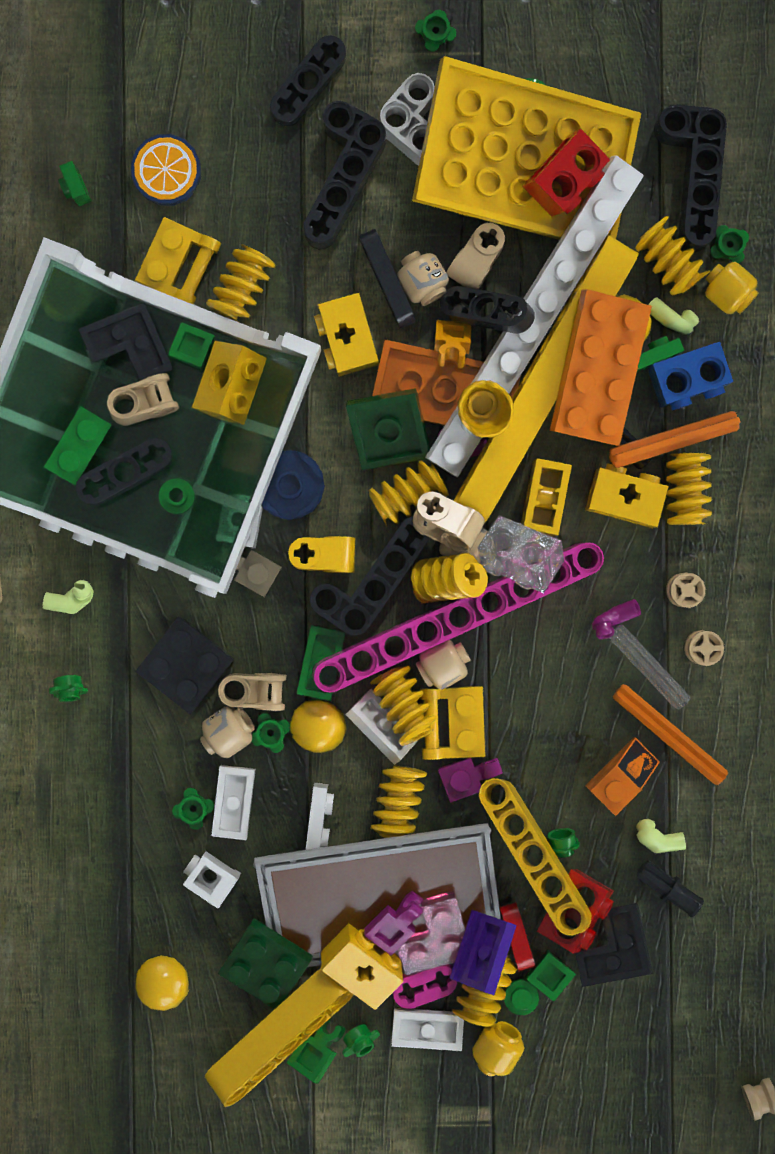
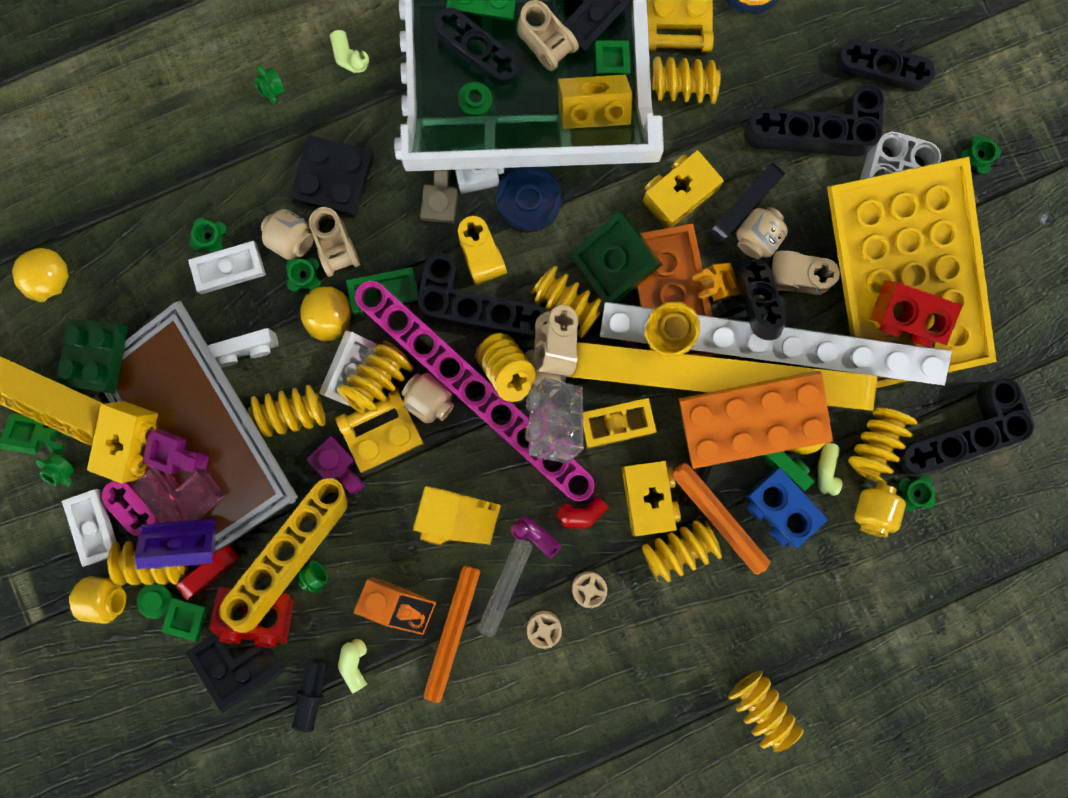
camera: 70 degrees right, 5 degrees down
white brick [183,851,241,908] -> none
none -> yellow wedge [413,486,501,545]
none -> red arm [557,496,610,529]

